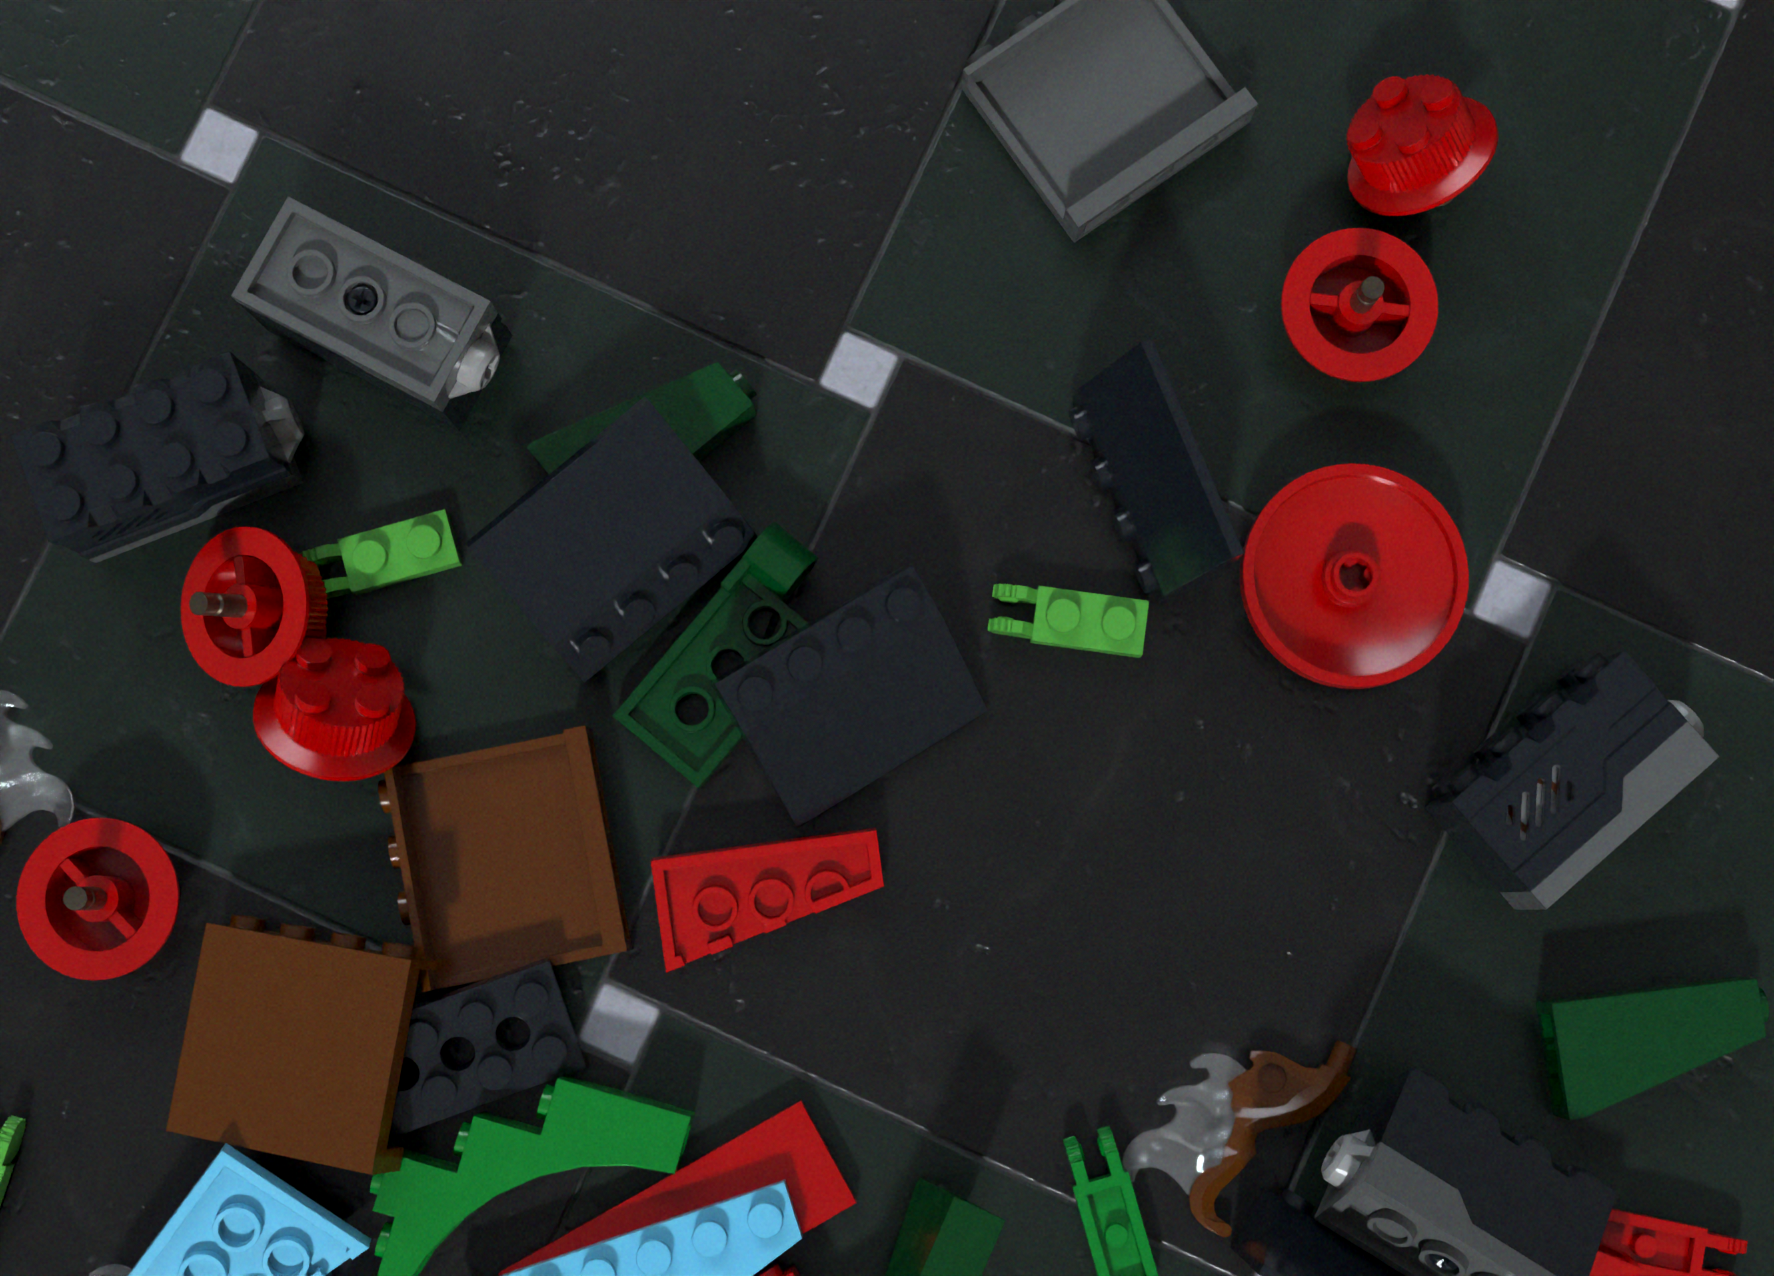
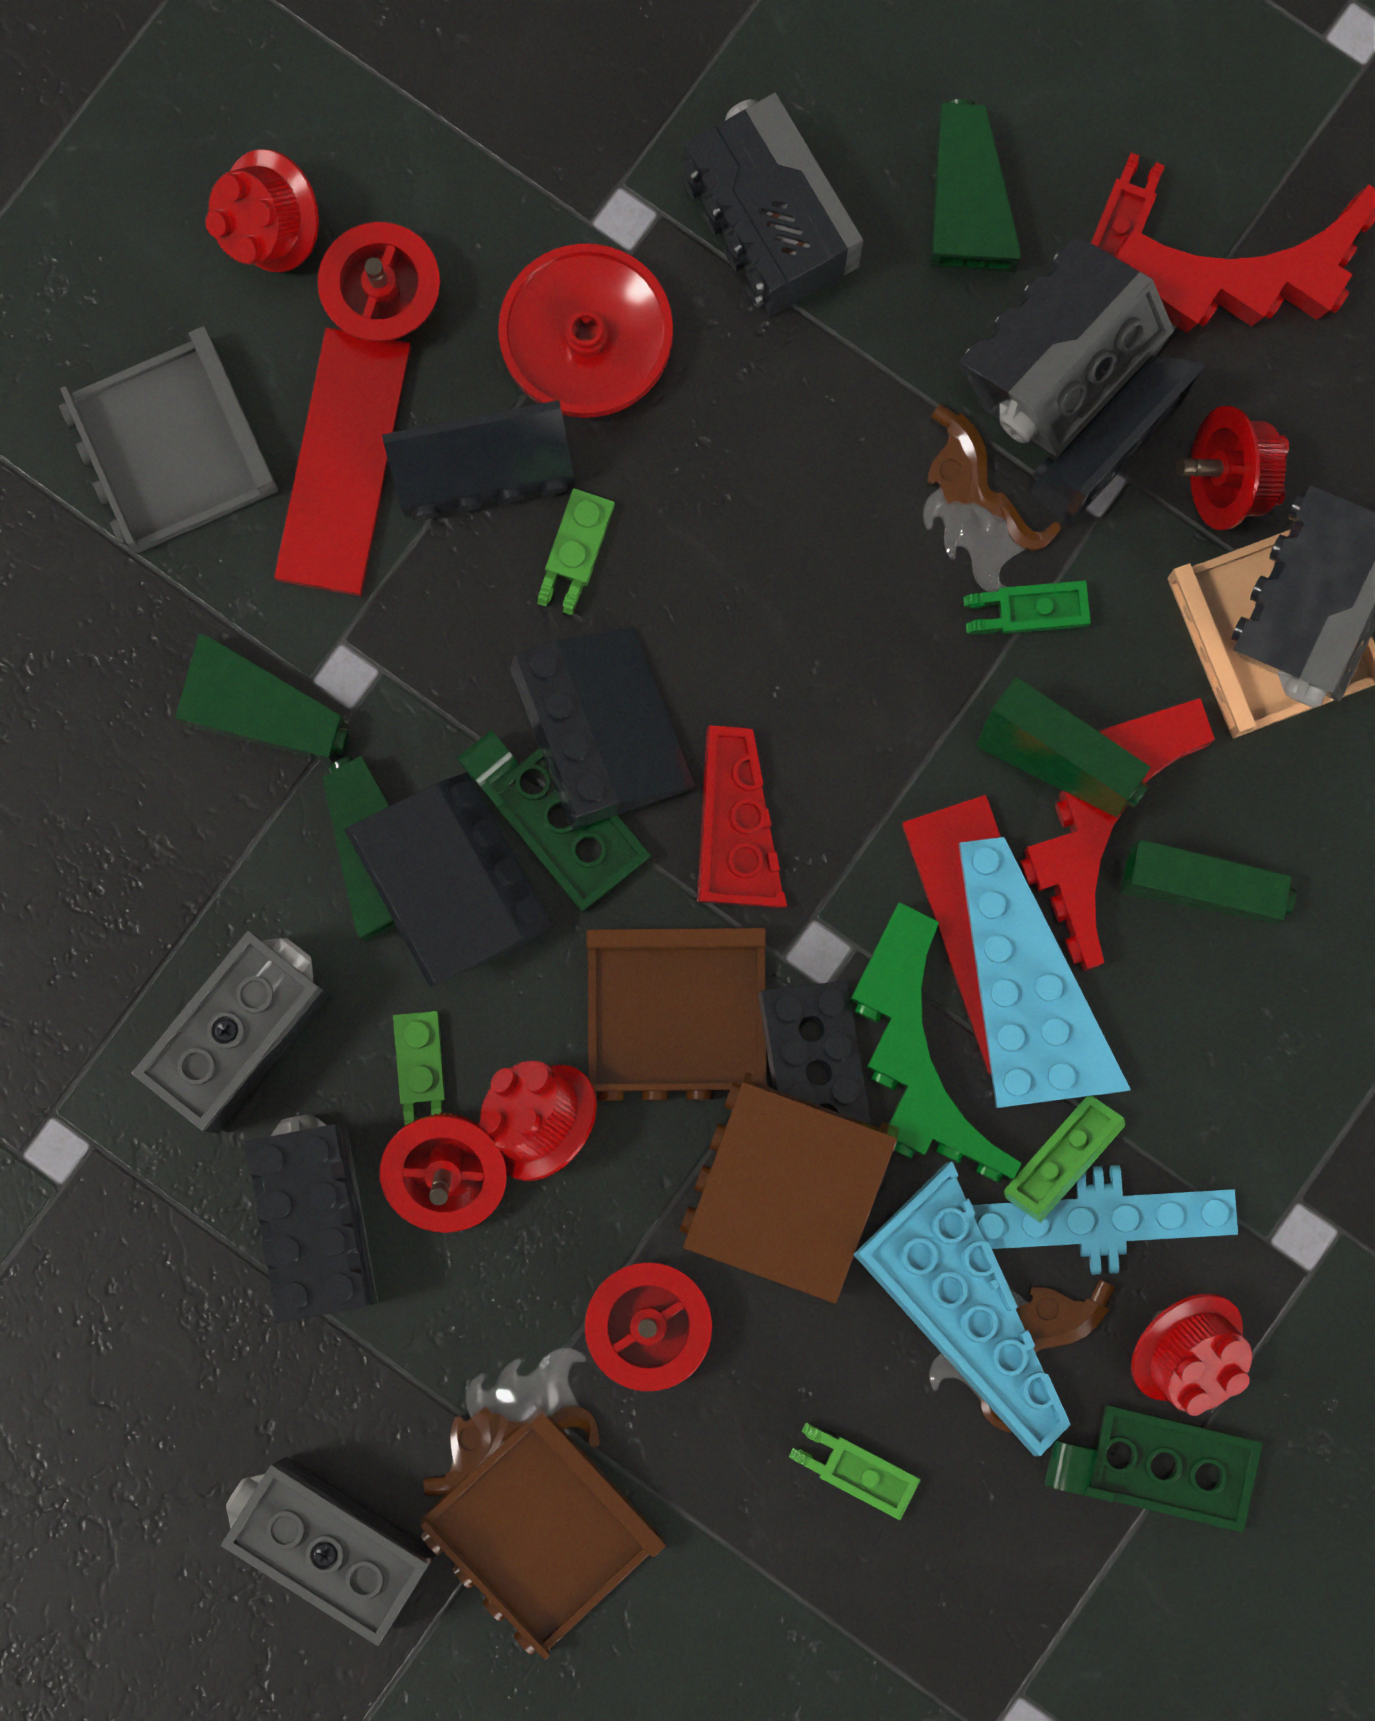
camera: 75 degrees left, 0 degrees up
none -> dark green slope [175,634,349,764]
none -> red tile [274,328,412,597]

